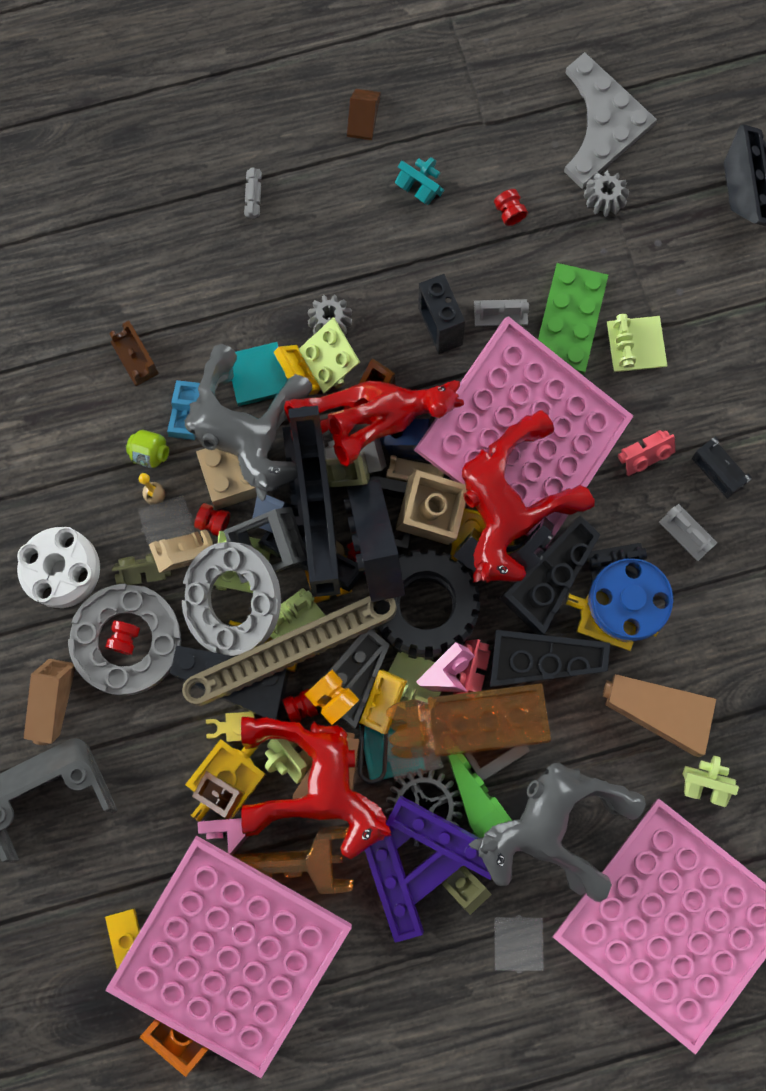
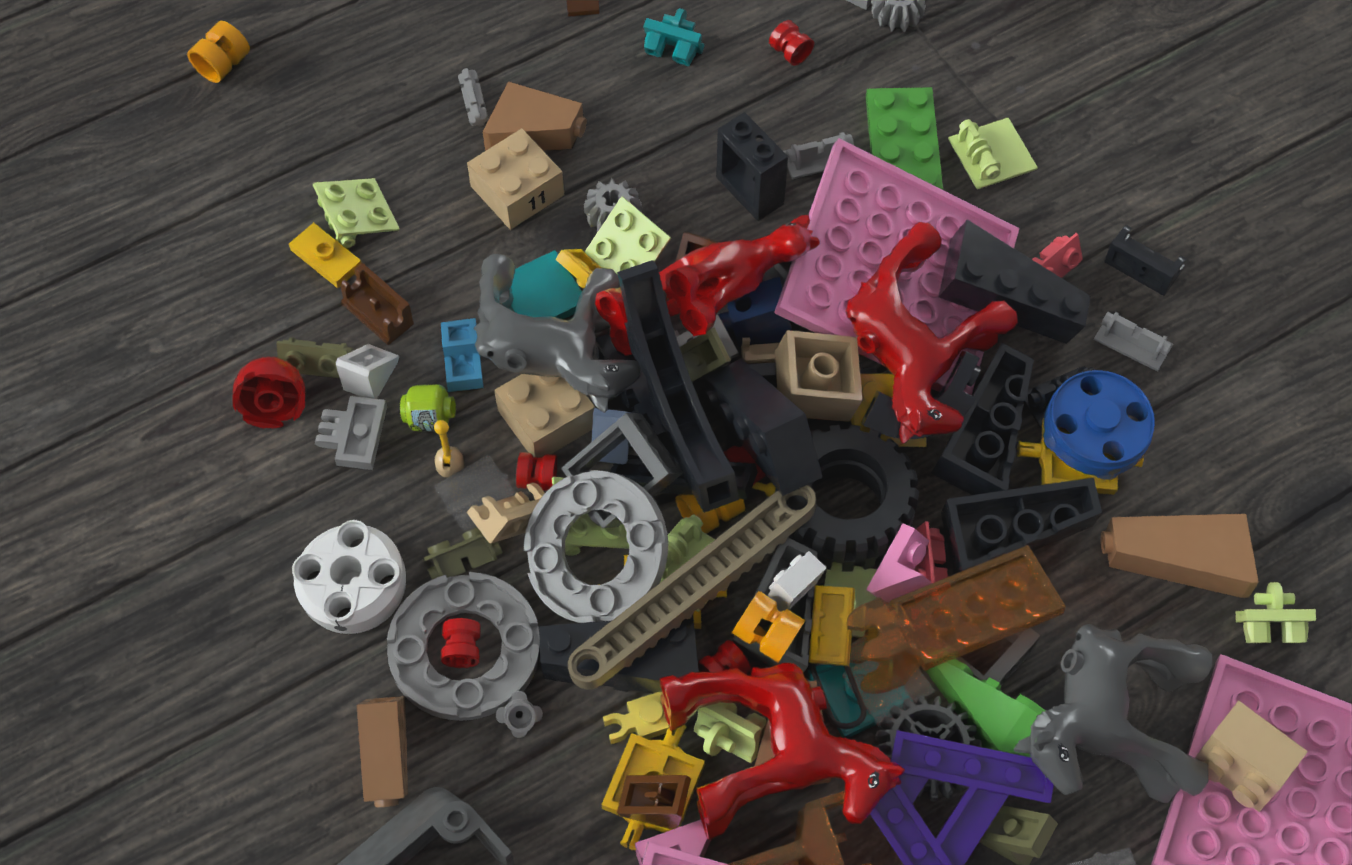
camera: 20 degrees left, 15 degrees down
none -> light orange wheel [187,21,250,83]
none -> red cylinder [232,357,305,428]
none -> olive hinge [277,337,354,378]
none -> yellow plate [289,222,362,288]
none -> yellowish green hinge [313,178,400,248]
none -> light grey hinge [315,396,387,470]
none -> white slope [336,344,399,399]
none -> tan brick [467,128,564,230]
none -> medium nougat slope [483,82,587,151]
none -> light grey plate [496,691,543,738]
none -> white piece [768,551,826,611]
none -> black wedge [938,219,1091,344]
none -> tan brick [1195,700,1308,812]

